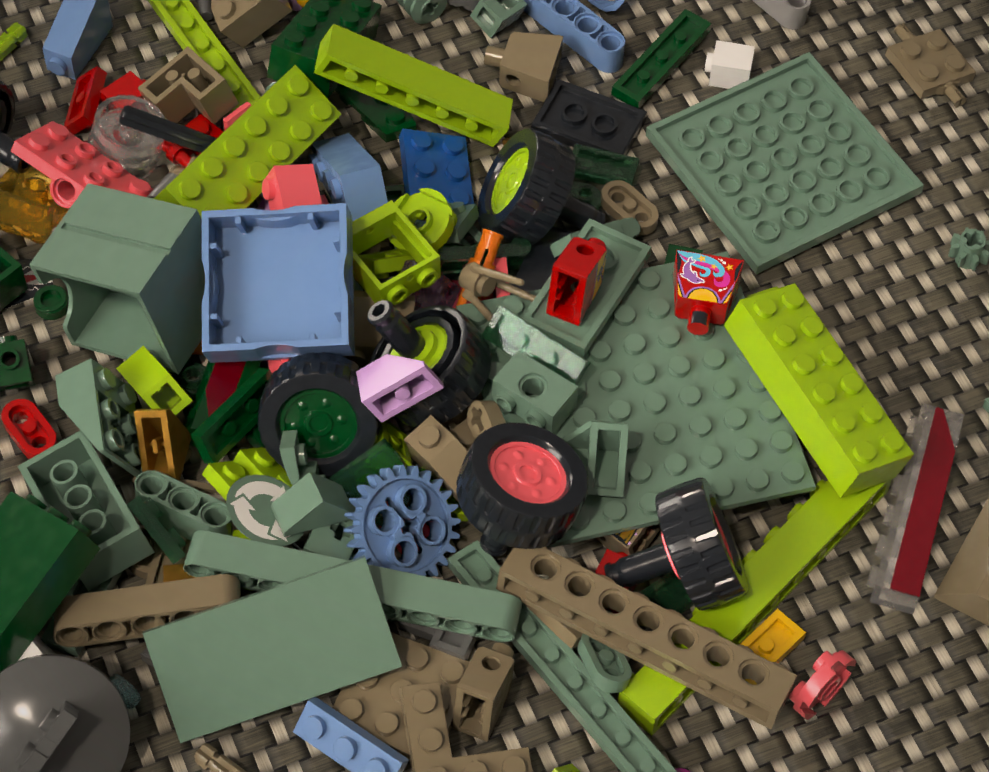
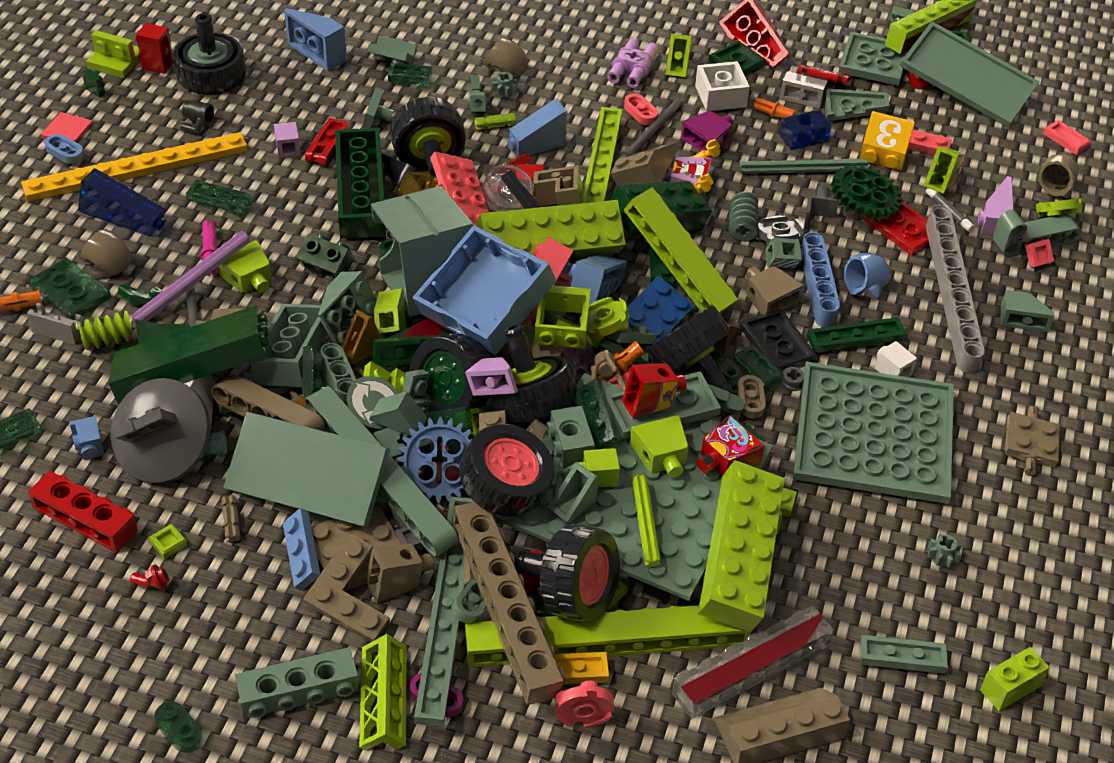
camera: 40 degrees right, 10 degrees down
red plate [1,399,58,459] -> none
none -> lime brick [579,448,620,488]
none -> lime torso [630,415,688,478]
none -> lime axle [632,475,660,567]
none -> dark grey bush [781,367,804,391]

